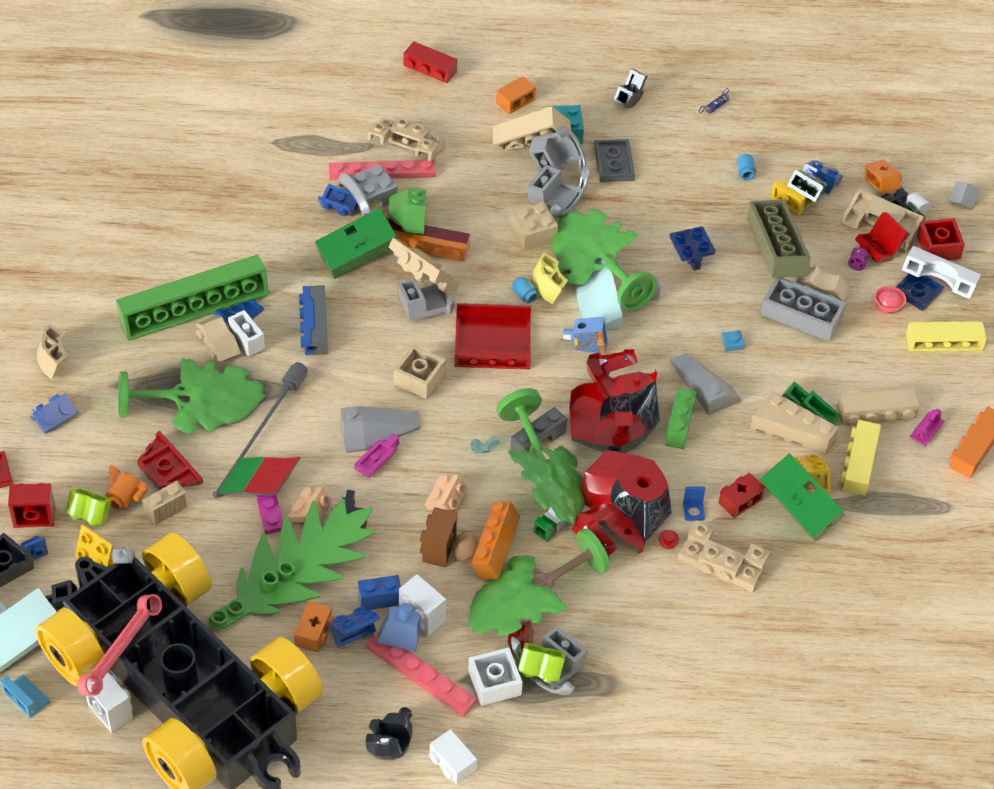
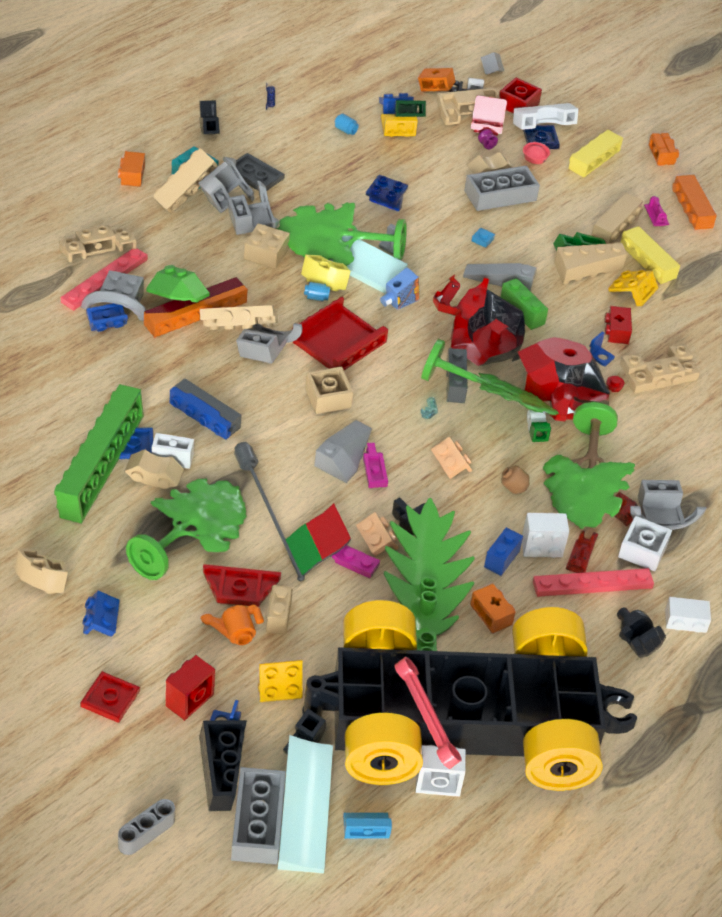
camera: 50 degrees left, 5 degrees down
lime brick [65,487,112,526] -> none
light grey piece [112,547,135,564] -> none
green brick [315,208,397,279] -> none
blue bracket [329,607,380,647] -> none
medium blue torso [377,603,420,652] -> none
red brick [403,41,458,83] -> none
dark orange brick [420,507,458,568] -> none
orange brick [471,501,520,580] -> none
lime brick [518,643,566,683] -> none
olive brick [747,200,811,278] -> none
green brick [760,453,845,541] -> none
none -> clear red hinge [566,530,598,573]

